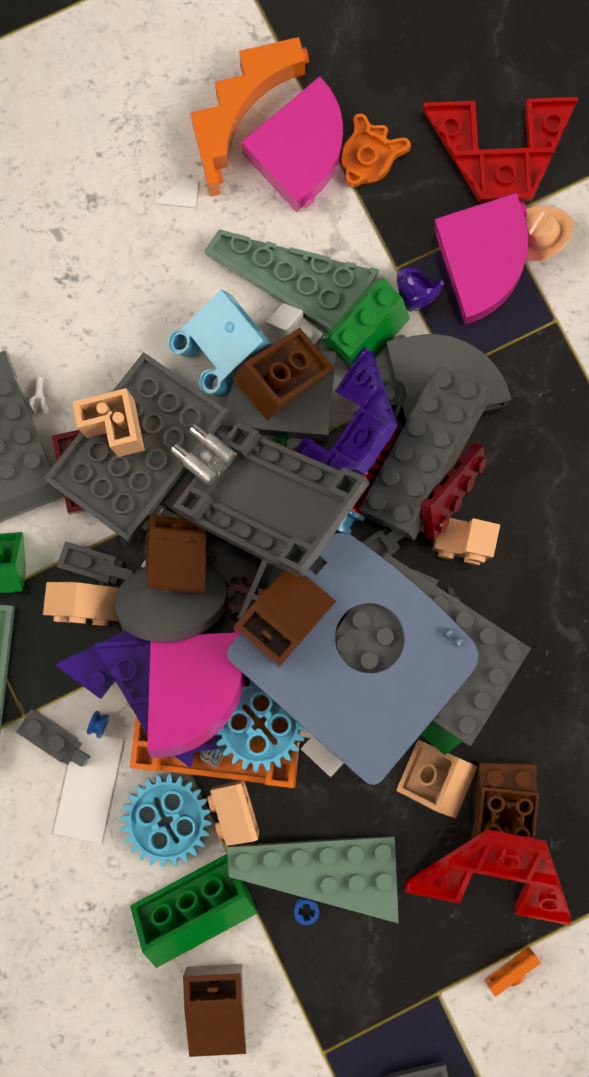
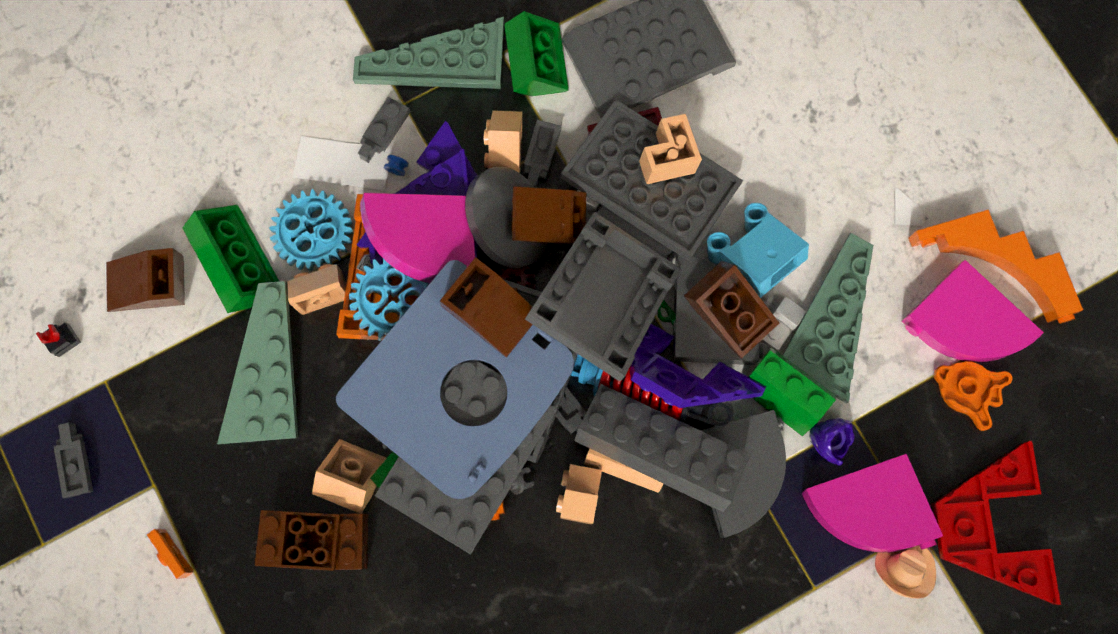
camera: 90 degrees right, 5 degrees down
white hand [29,377,49,415] -> none
clear piece [171,424,237,486] -> none
blue bush [294,897,319,925] -> none
red wing [405,829,571,926] -> none
dark red wing [420,443,487,541] -> none

